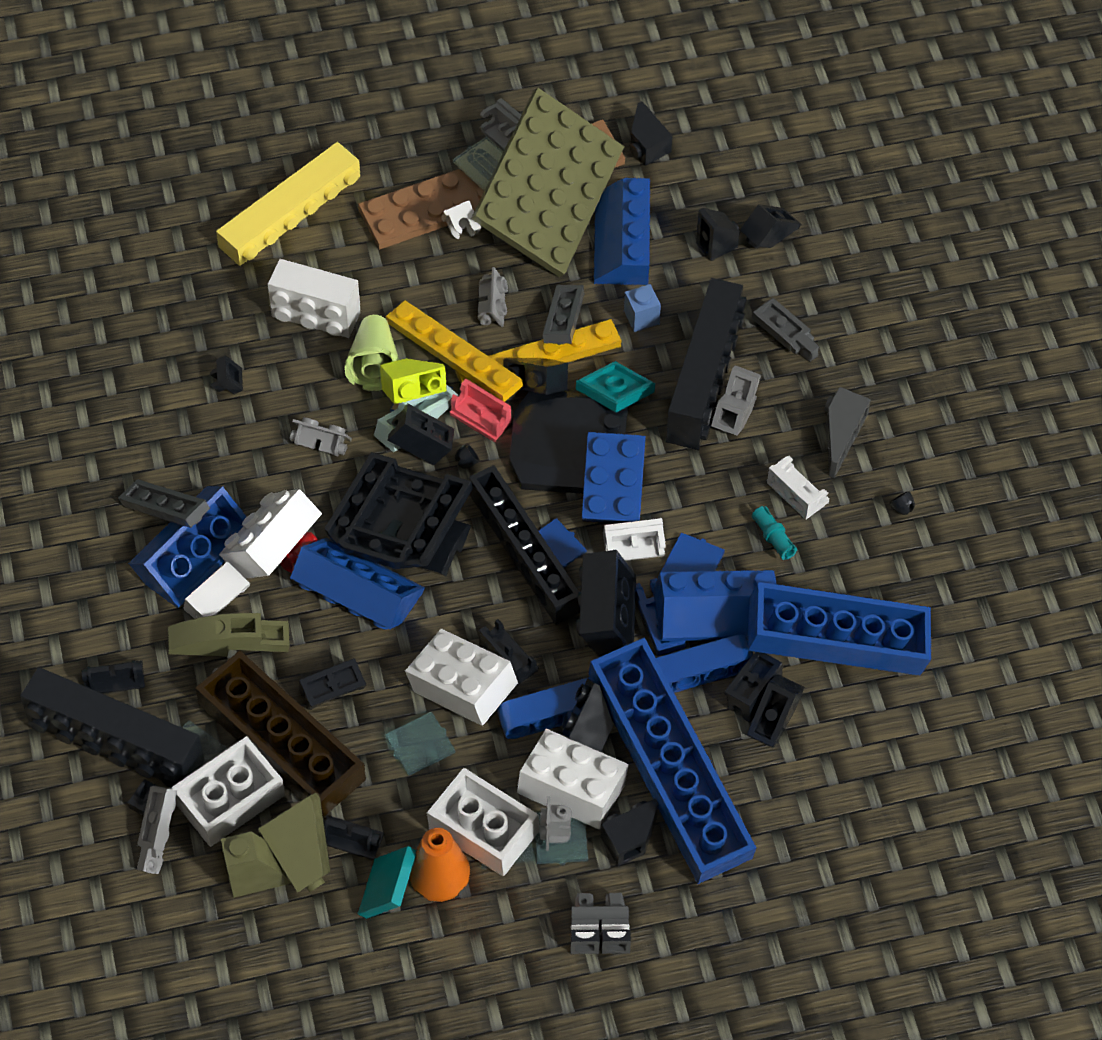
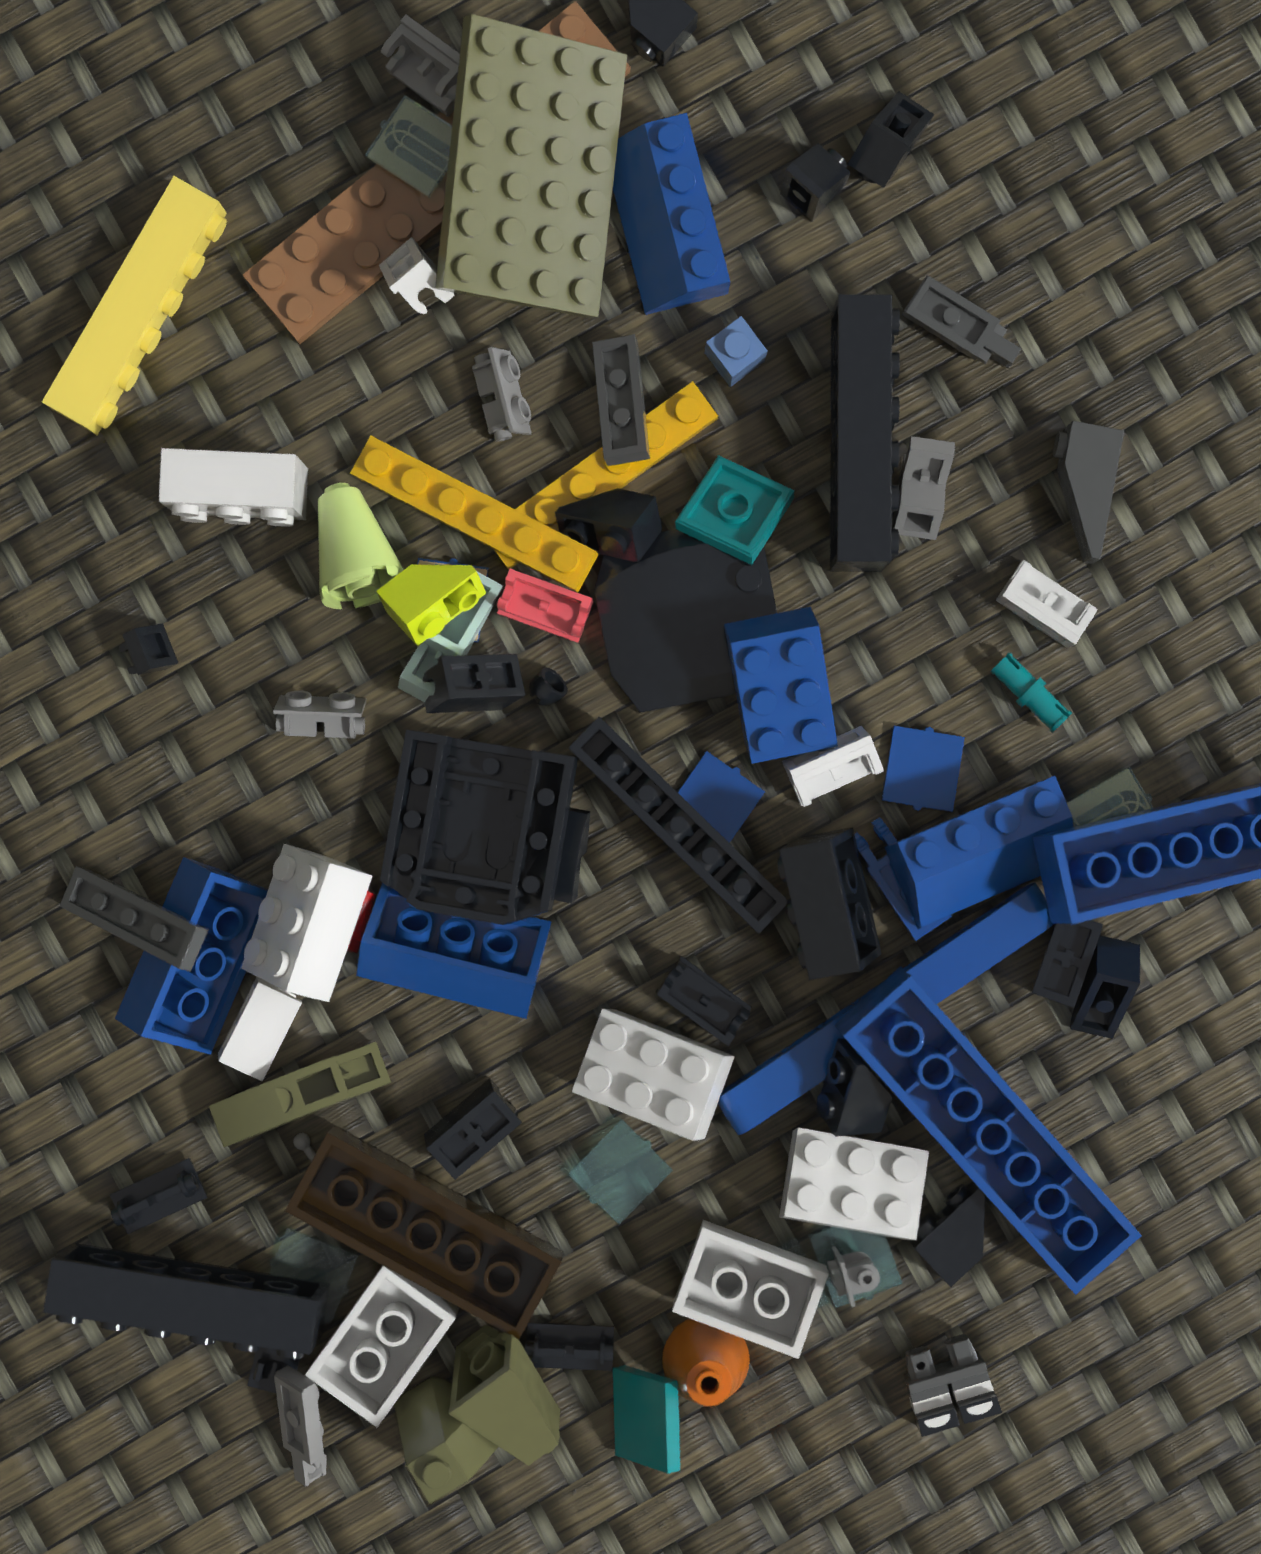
camera: 15 degrees left, 30 degrees up
black hinge [889,491,915,515] -> none

